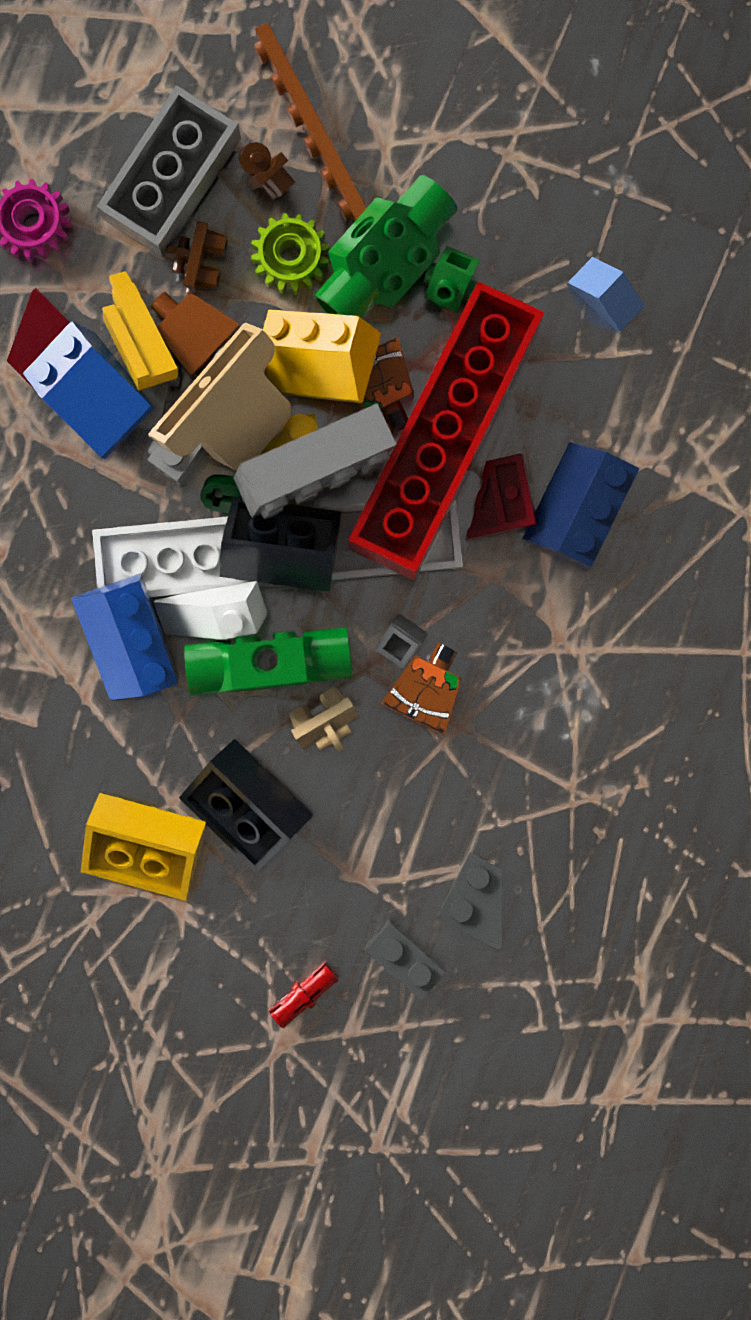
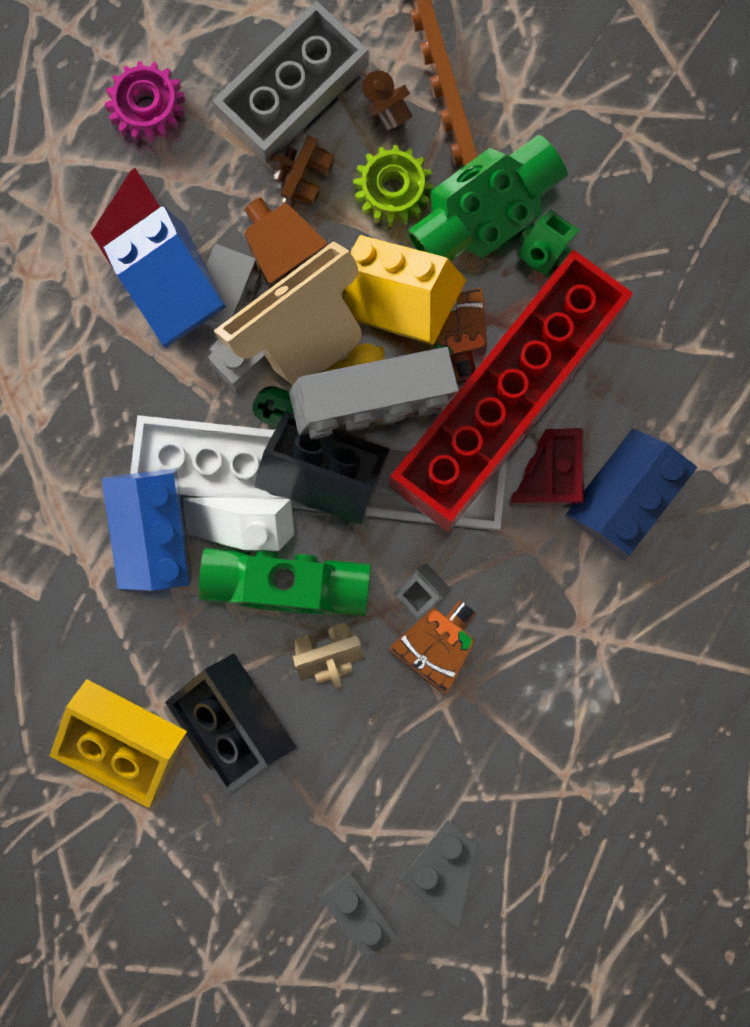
camera: 15 degrees right, 5 degrees down
yellow piece [102,271,178,391] -> none
red pin [269,962,339,1029] -> none
medium blue slope [567,257,645,333] -> none

